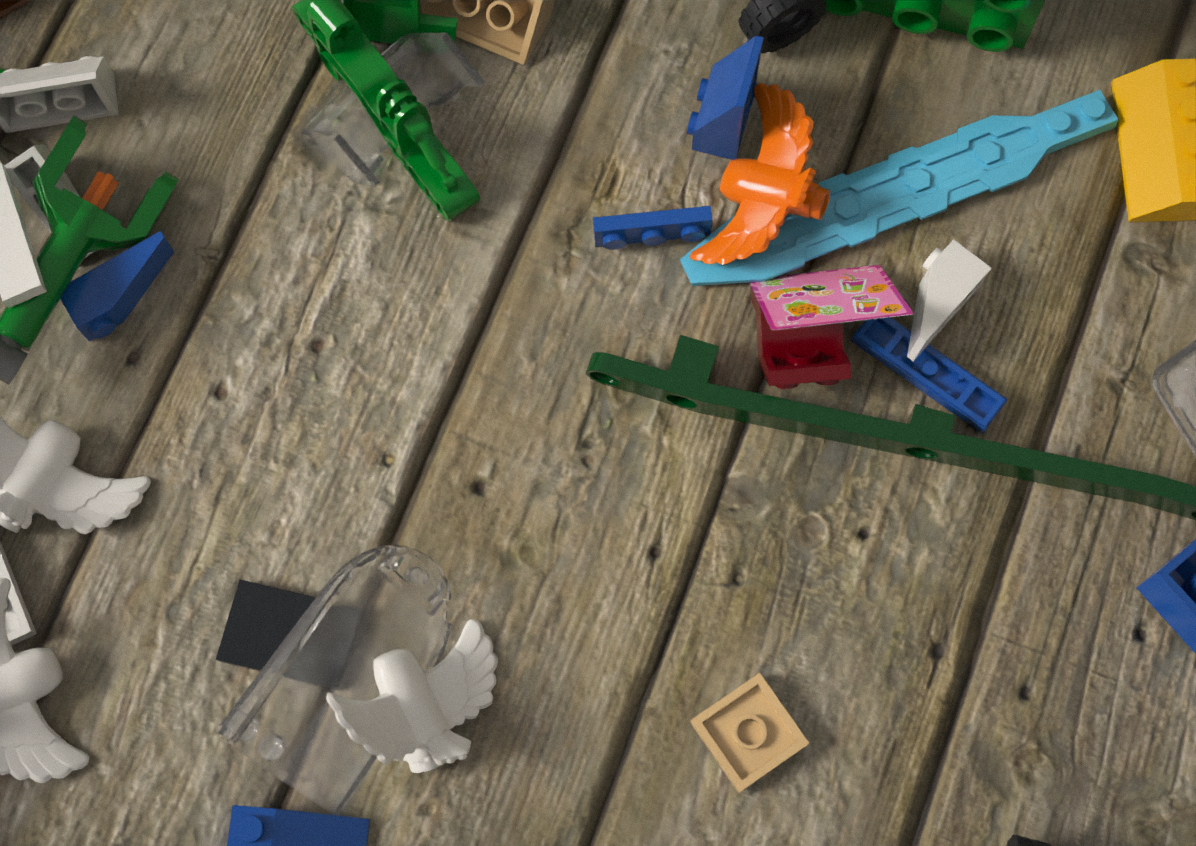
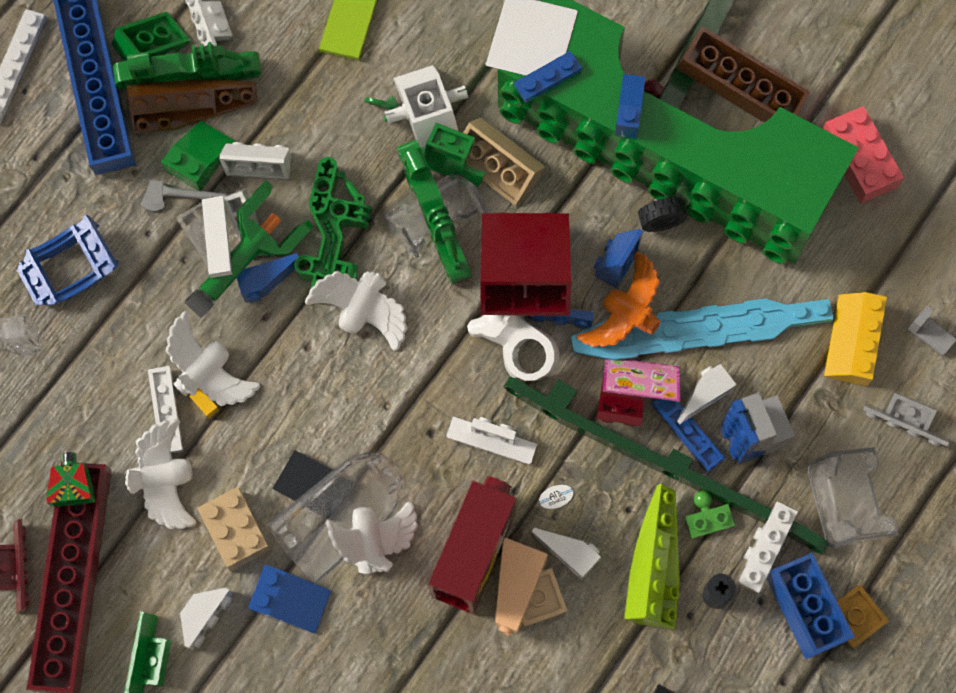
camera: 15 degrees right, 0 degrees up
none -> yellow piece [189,389,219,419]
none -> tan brick [197,487,271,571]
none -> green beam [294,157,372,304]
none -> white animal [305,271,407,351]
none -> dark red brick [428,476,516,615]
none -> white bracket [447,417,537,465]
none -> white animal [467,315,559,381]
none -> dark red brick [480,212,571,316]
none -> light nougat slope [495,538,548,636]
none -> white slope [531,528,601,580]
none -> white sticker [539,485,573,509]
none -> lime wedge [624,484,680,629]
none -> bright green plate [684,491,735,539]
none -> black piece [702,573,736,609]
none -> piece [720,392,795,465]
none -> white bracket [738,501,798,593]

